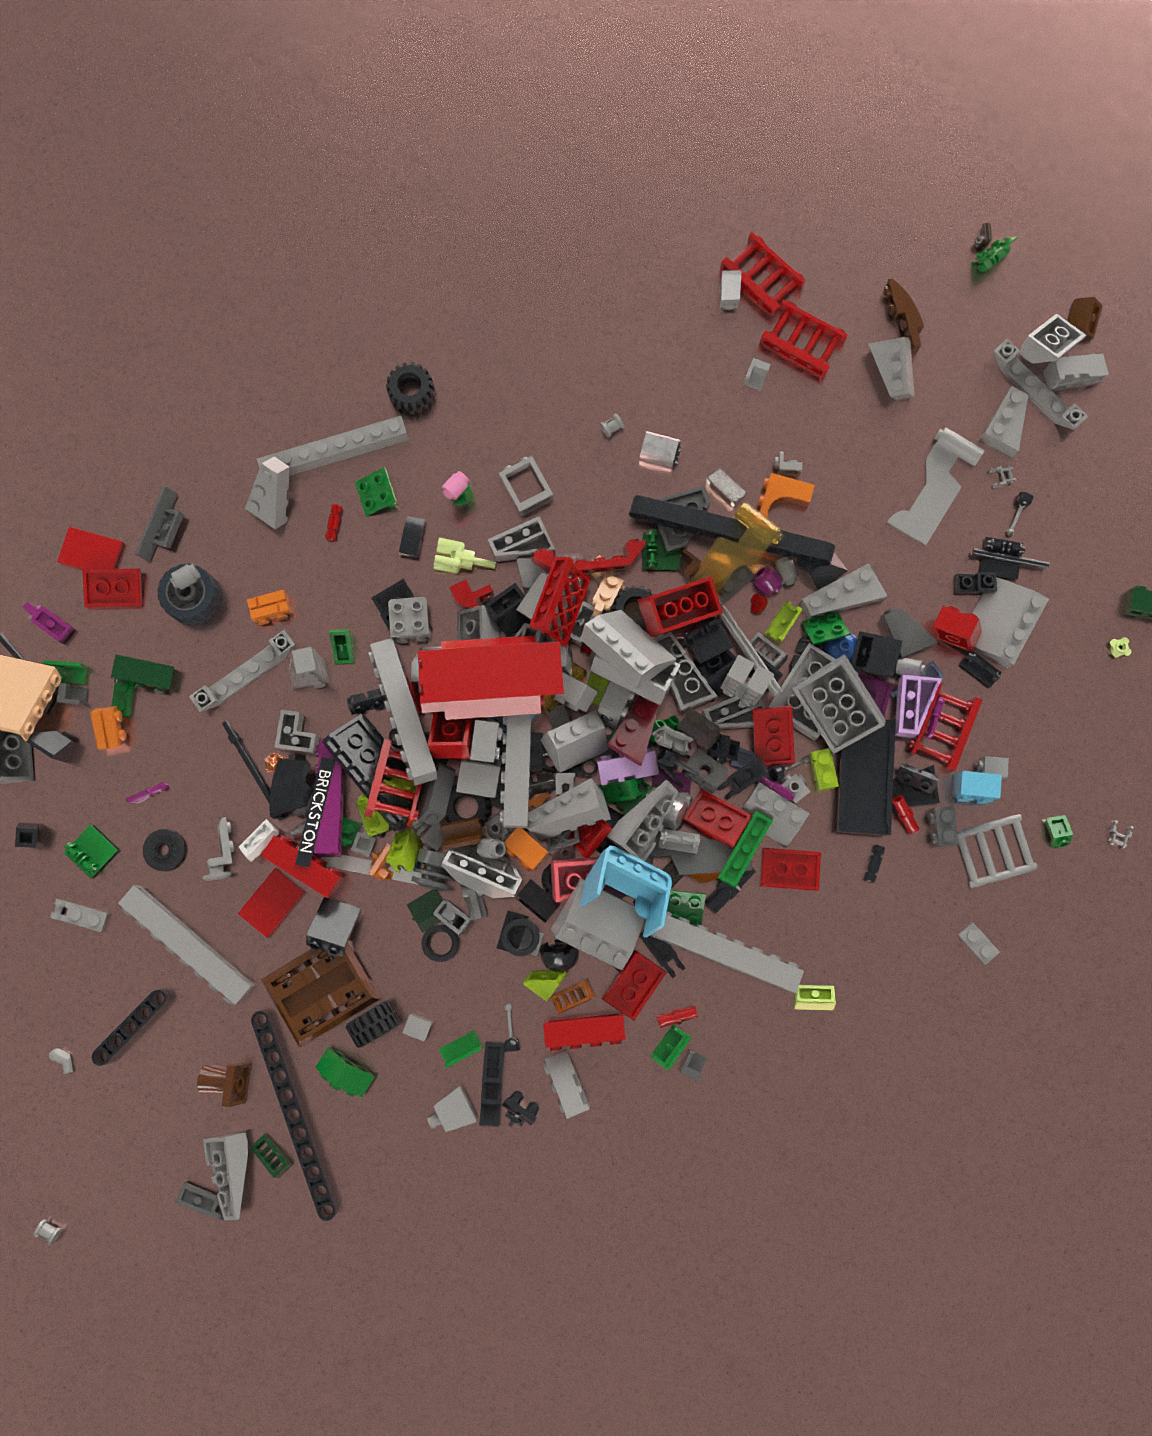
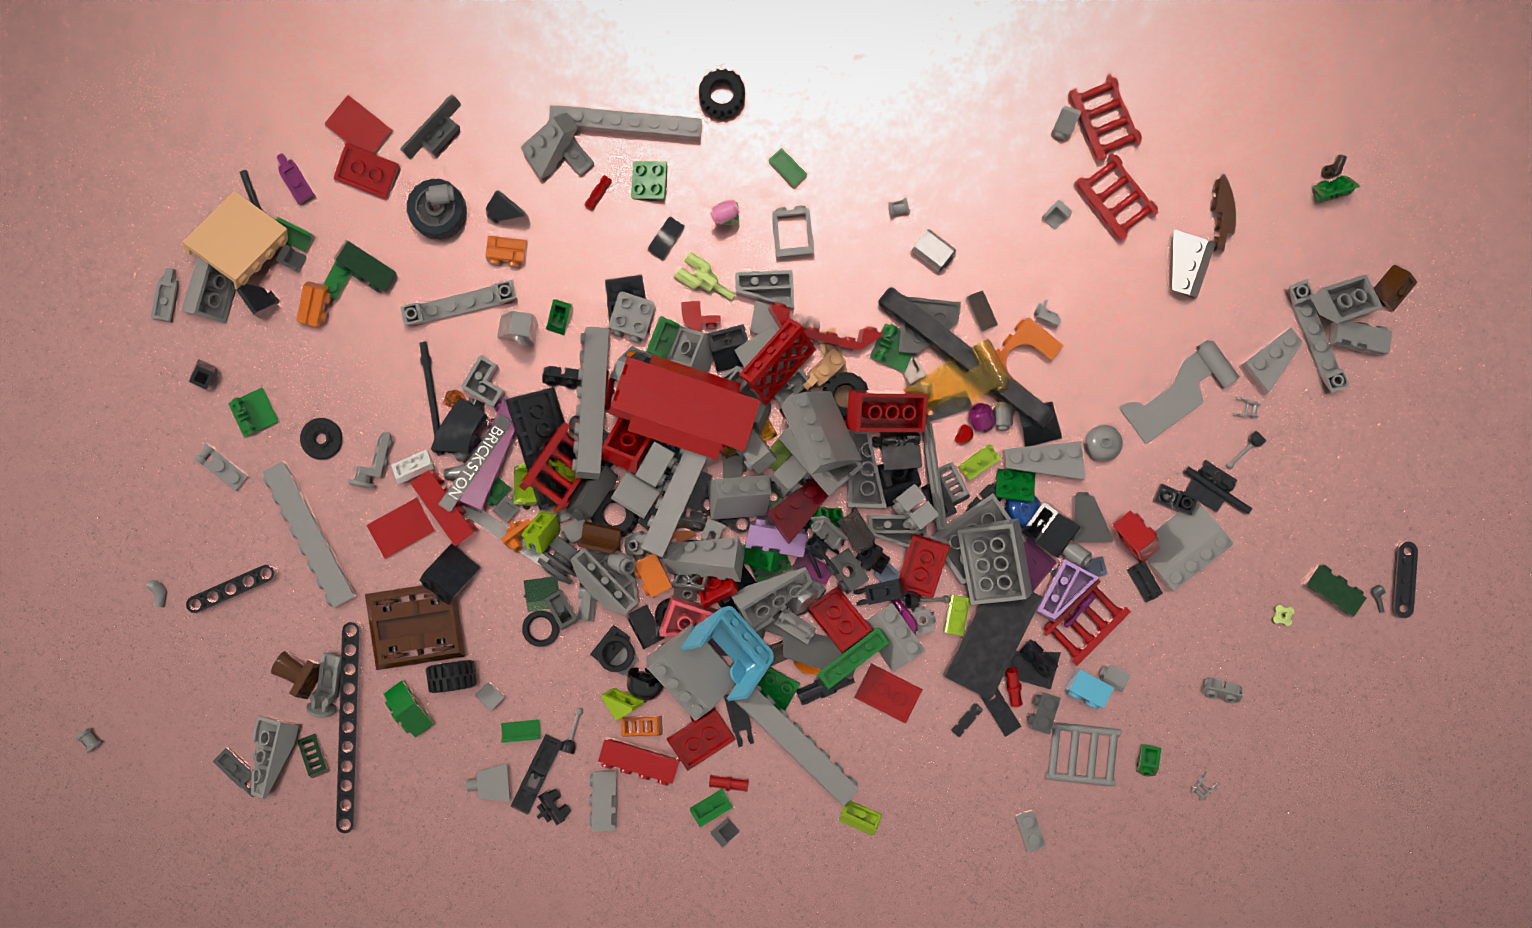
camera: 15 degrees right, 5 degrees up
magenta piece [125,782,168,803] -> none
none -> light grey piece [306,652,342,718]
none -> black slope [485,189,530,224]
none -> light grey hinge [563,138,595,176]
none -> green hinge [646,315,680,359]
none -> green plate [768,146,808,187]
none -> black plate [979,688,1022,737]
none -> light grey cylinder [1084,424,1123,462]
none -> light grey hinge [1201,677,1243,703]

